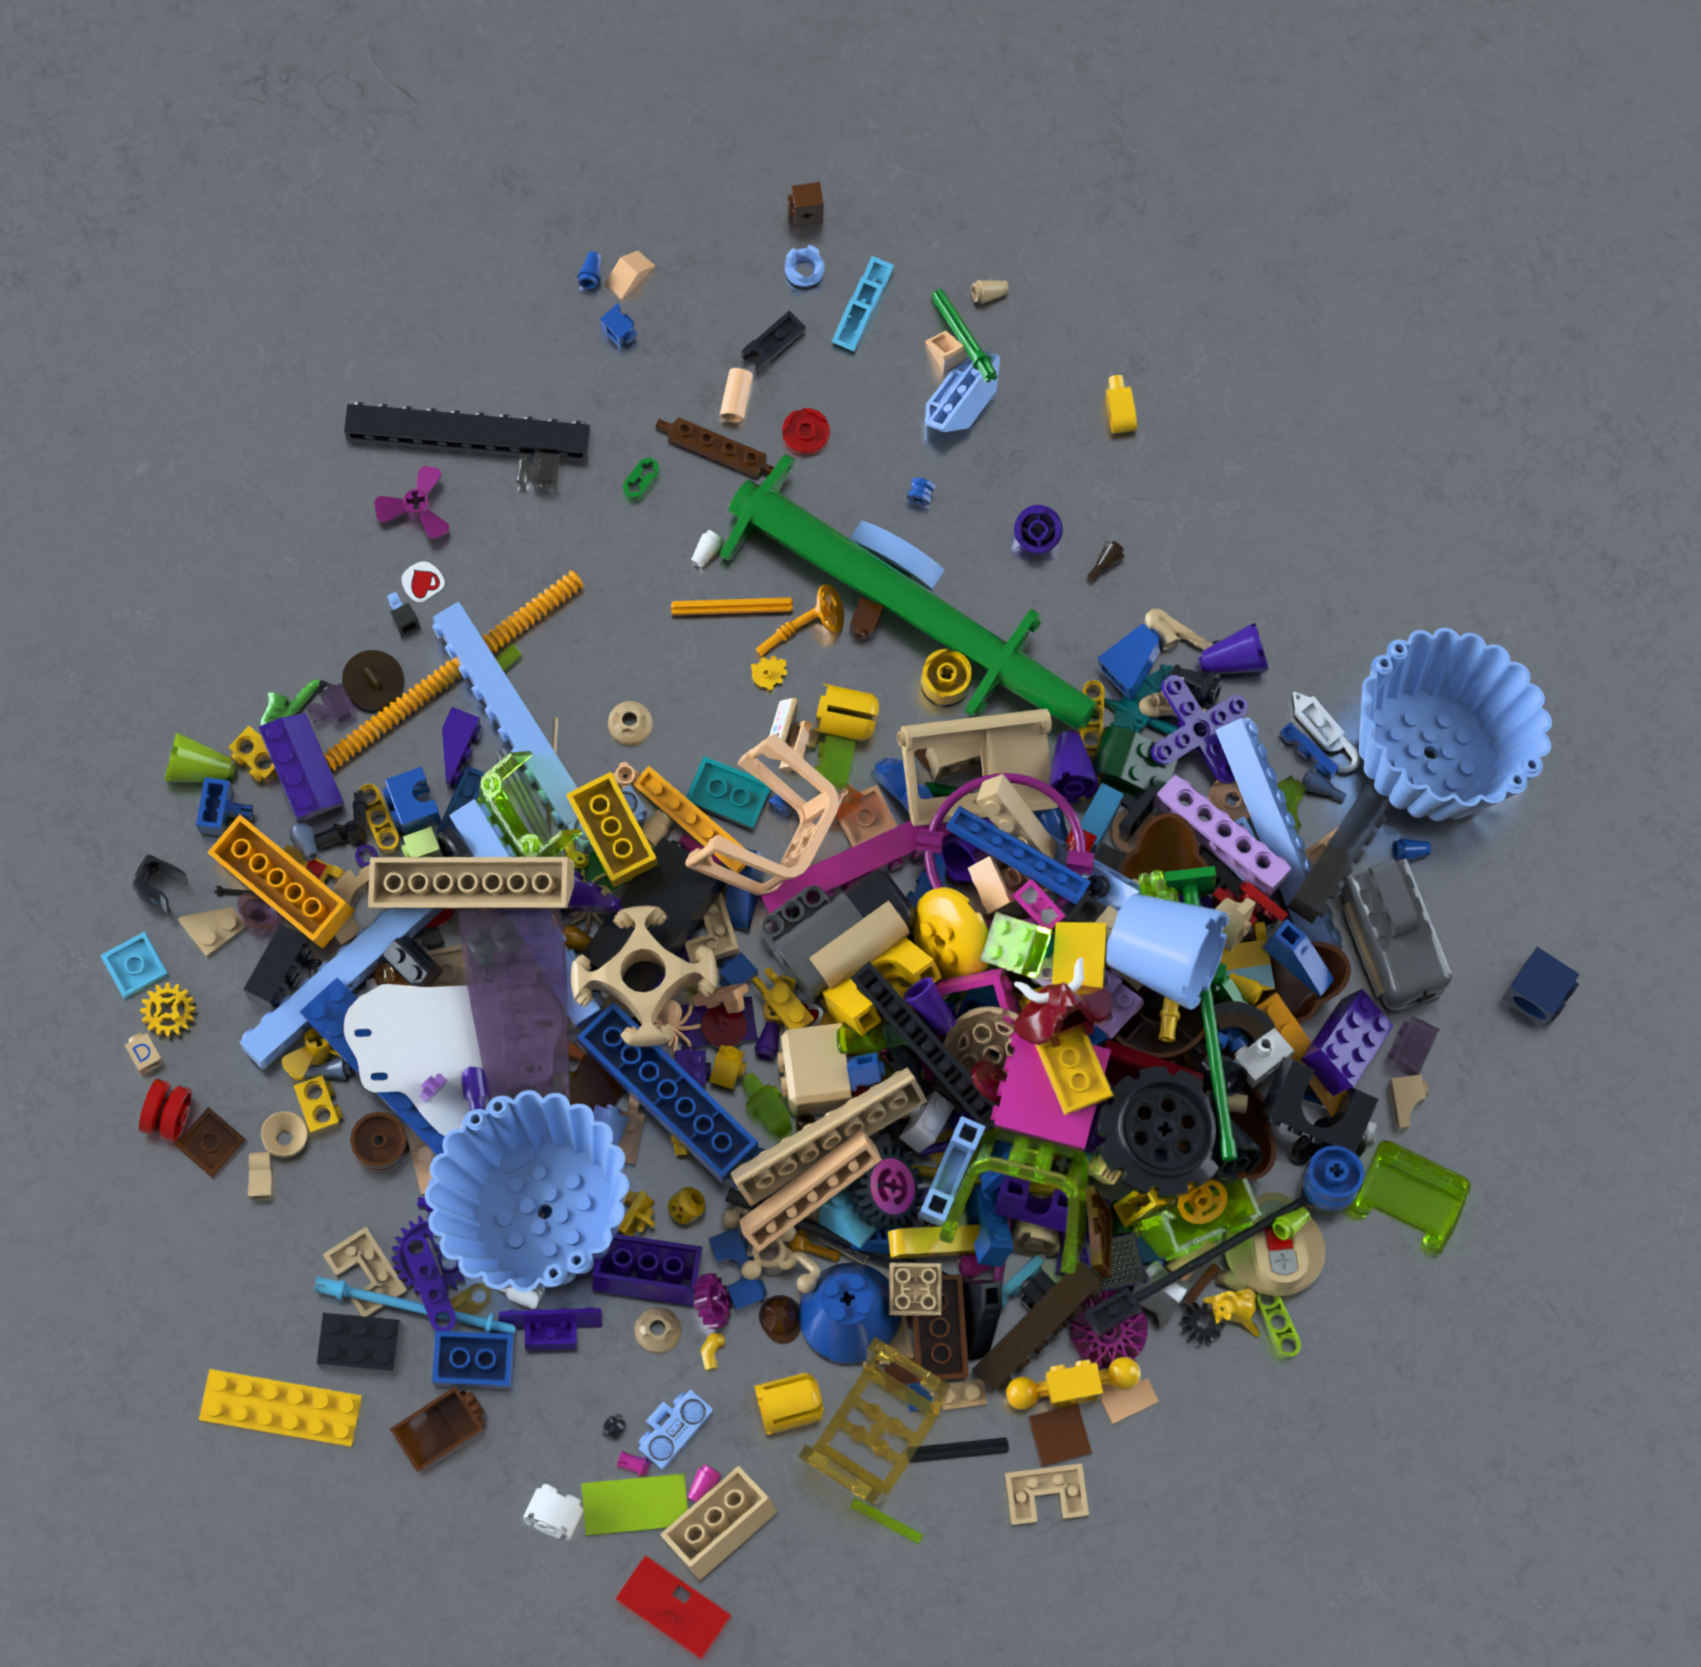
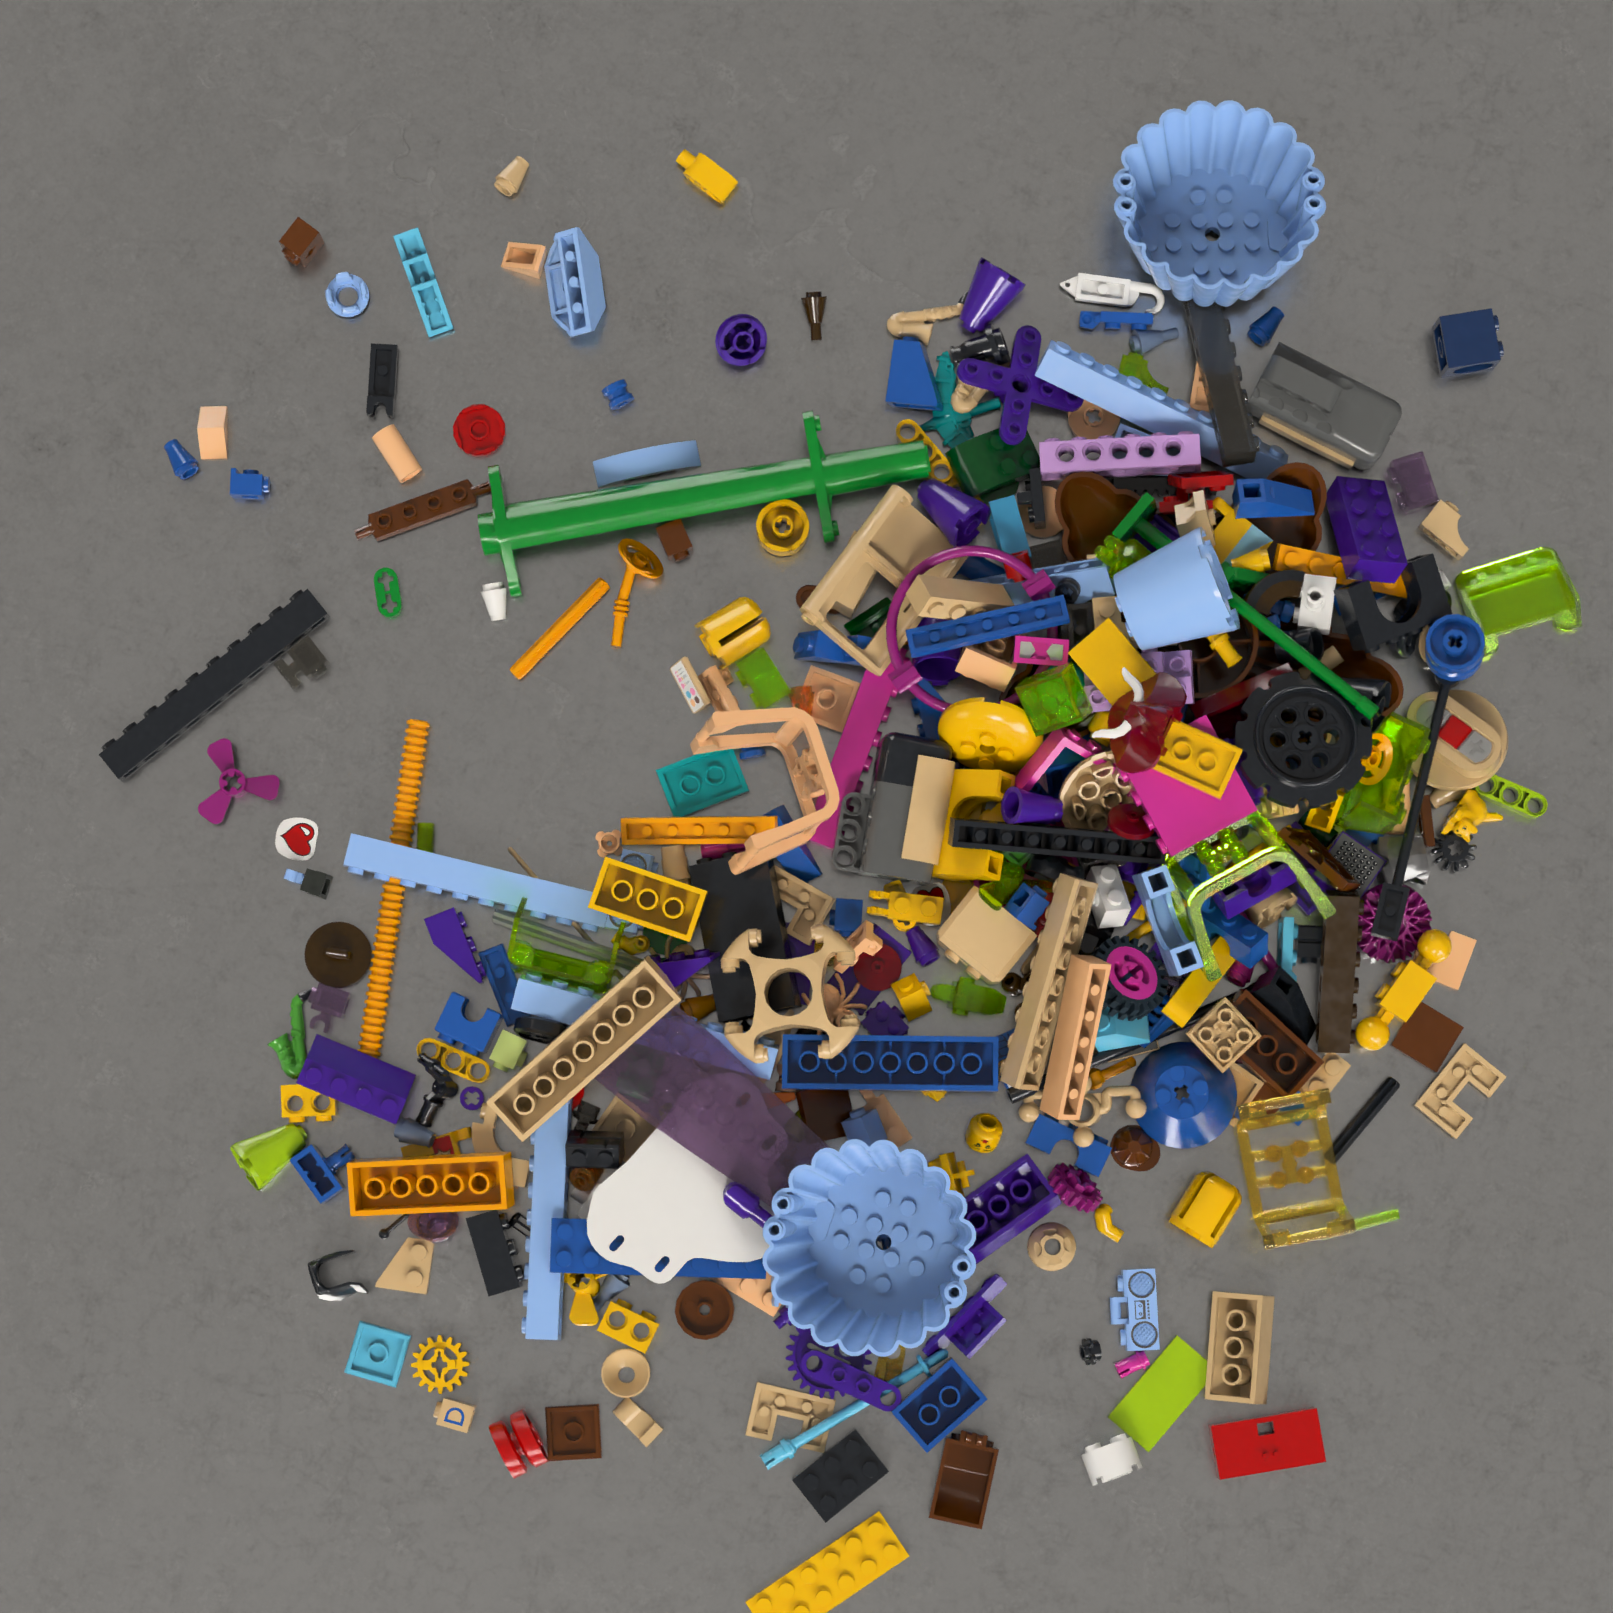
camera: 40 degrees left, 10 degrees up
medium lavender plate [420,1073,447,1103] -> none
tan piece [608,701,653,746] -> none
dark pink cone [687,1464,721,1502] -> none
yellow piece [751,655,787,690] -> none
green axle [932,289,997,383] -> none
lime cone [1273,1207,1310,1240] -> none

